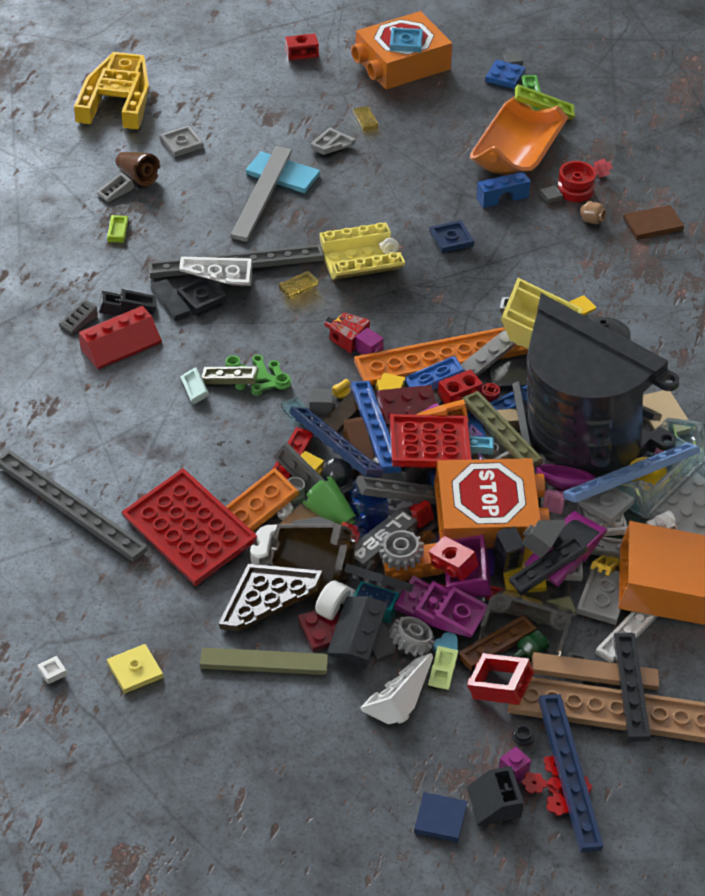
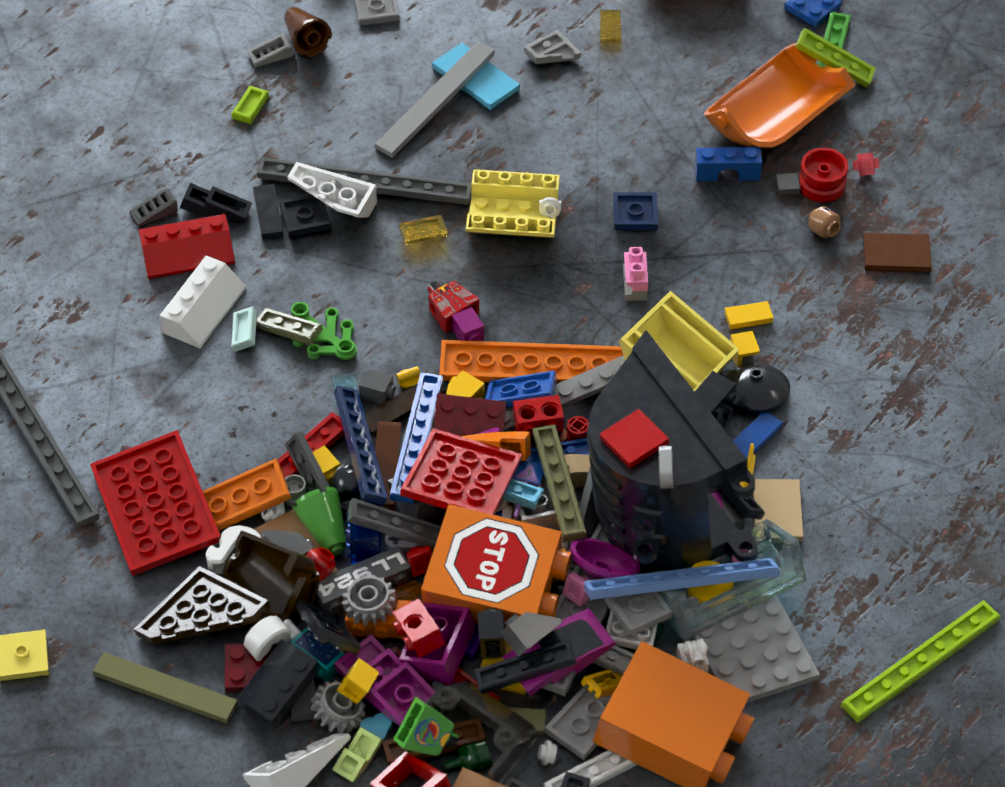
camera: 20 degrees right, 5 degrees up
none -> white slope [160,256,246,349]
none -> yellow panel [337,658,379,704]
none -> bright green torso [393,697,458,756]
none -> white plate [538,740,557,766]
none -> red tile [600,409,669,468]
none -> bright pink hips [623,247,648,301]
none -> light grey beam [659,446,673,489]
none -> yellow tile [724,301,774,330]

